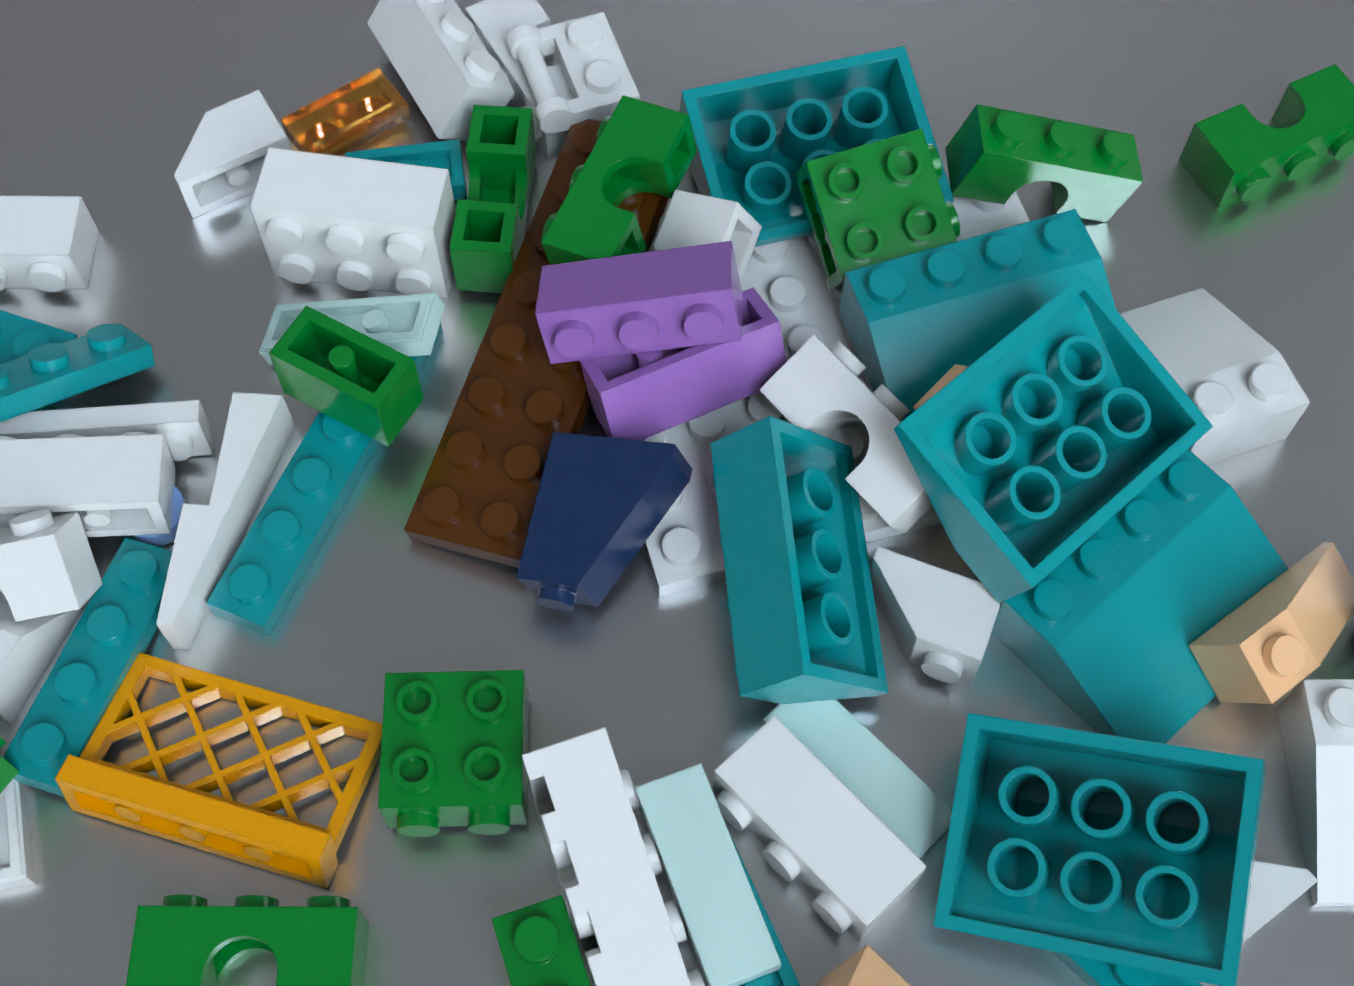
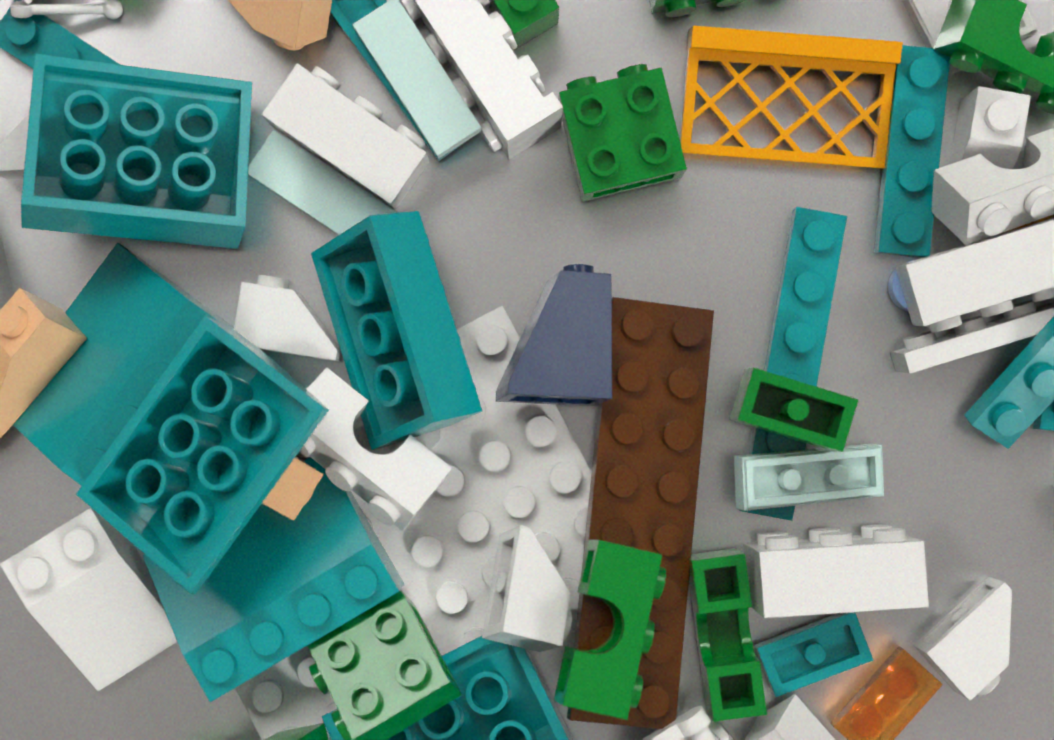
camera: 170 degrees right, 25 degrees up
white slope [156,392,295,650] -> none
medium lavender brick [535,241,742,364] -> none
medium lavender brick [579,287,787,441] -> none

